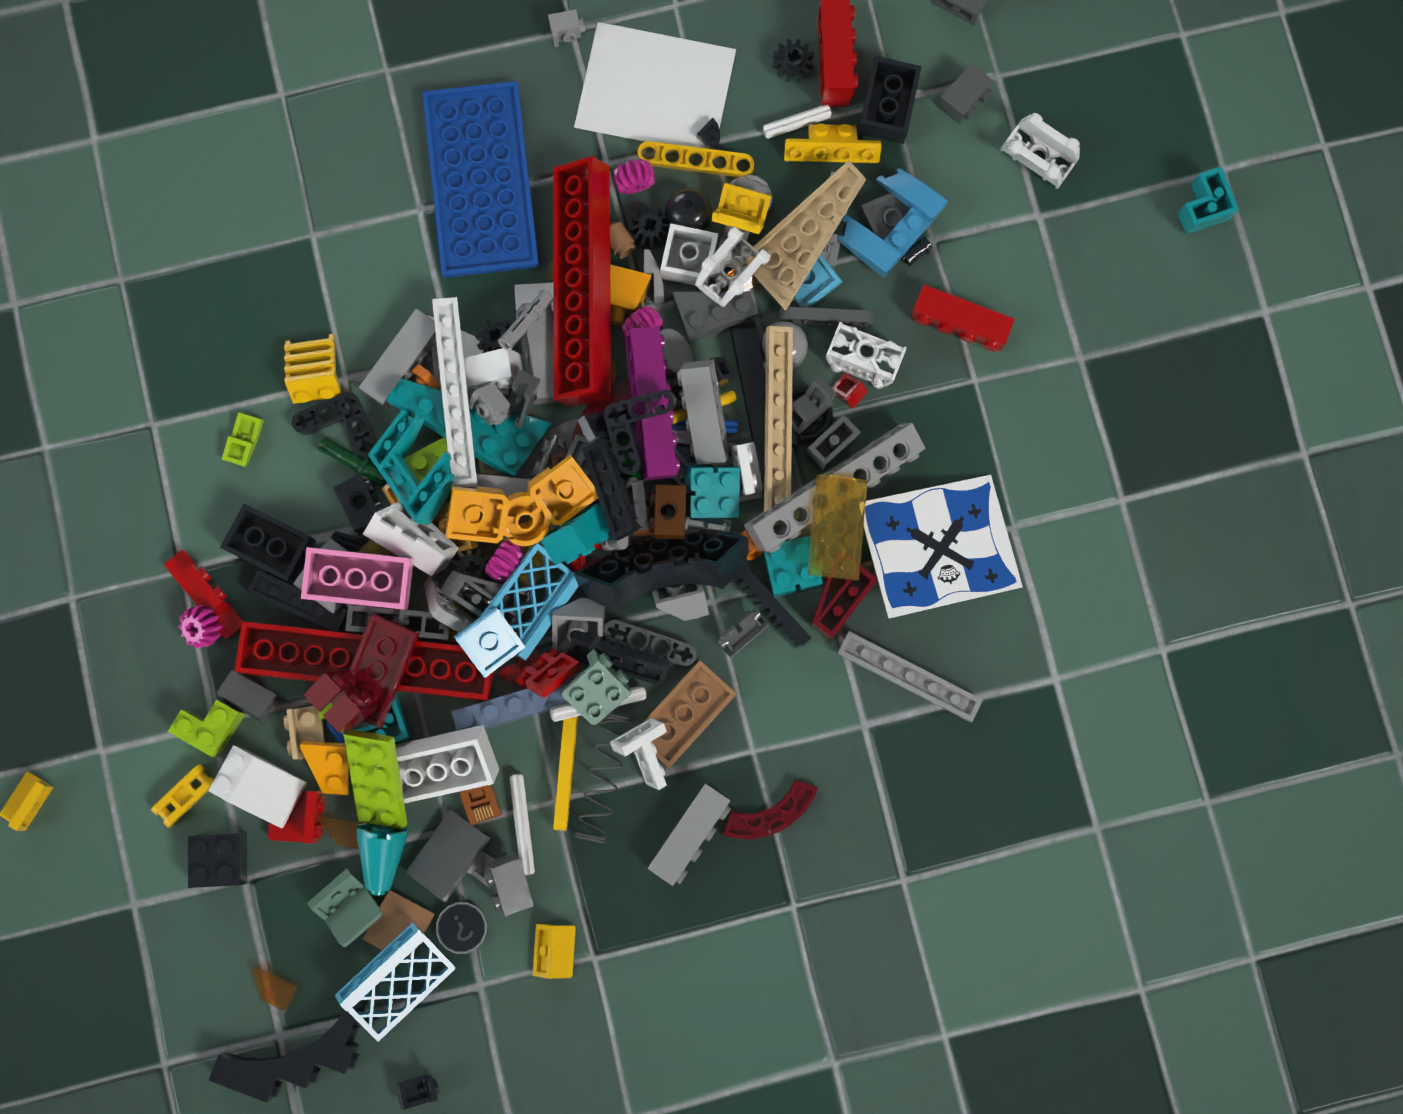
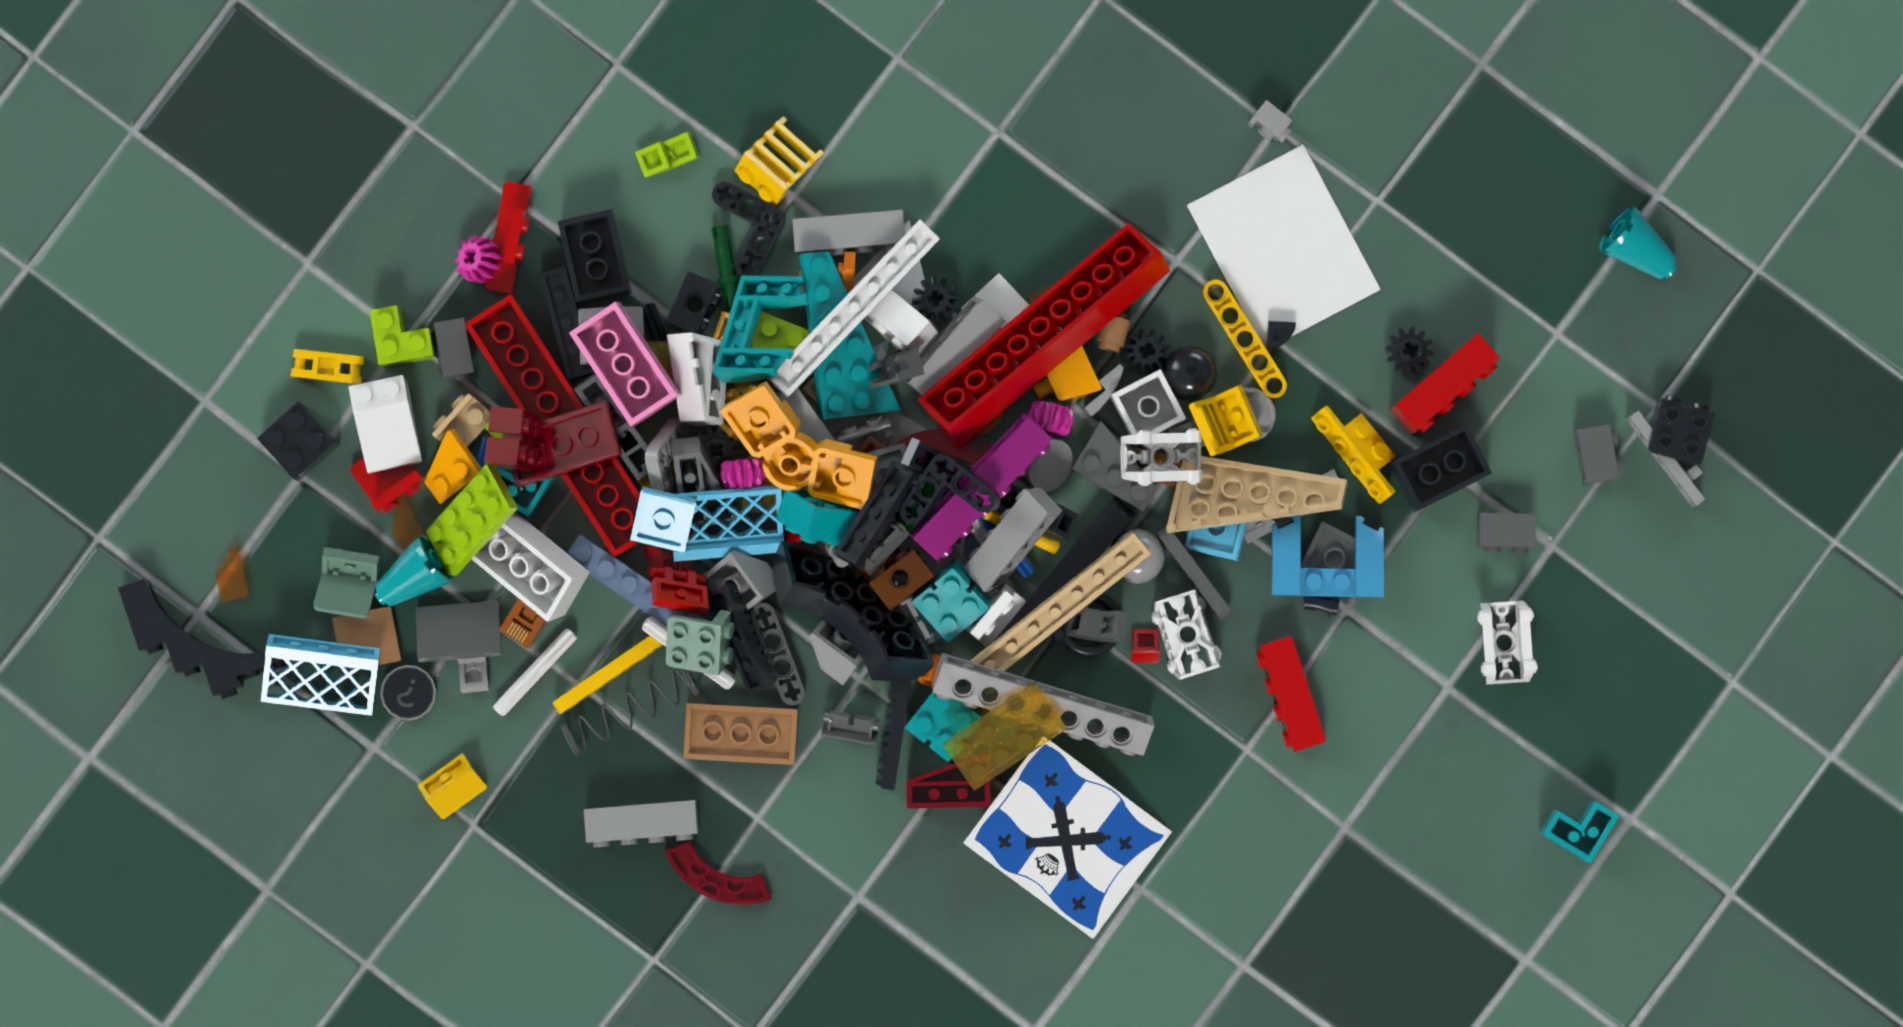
camera: 55 degrees right, 5 degrees up
yellow panel [0,772,54,831] -> none
black bracket [395,1075,439,1110] -> none
blue plate [422,81,539,278] -> none
light grey brick [469,383,510,426] -> none
brick [484,853,534,917] -> none
light grey pin [498,289,553,351] -> none
white bracket [610,718,667,790] -> none
dark pink gear [613,159,655,195] -> none
white axle [763,104,832,139] -> none
dark grey brick [806,415,861,471] -> none
light grey plate [837,631,983,723] -> none

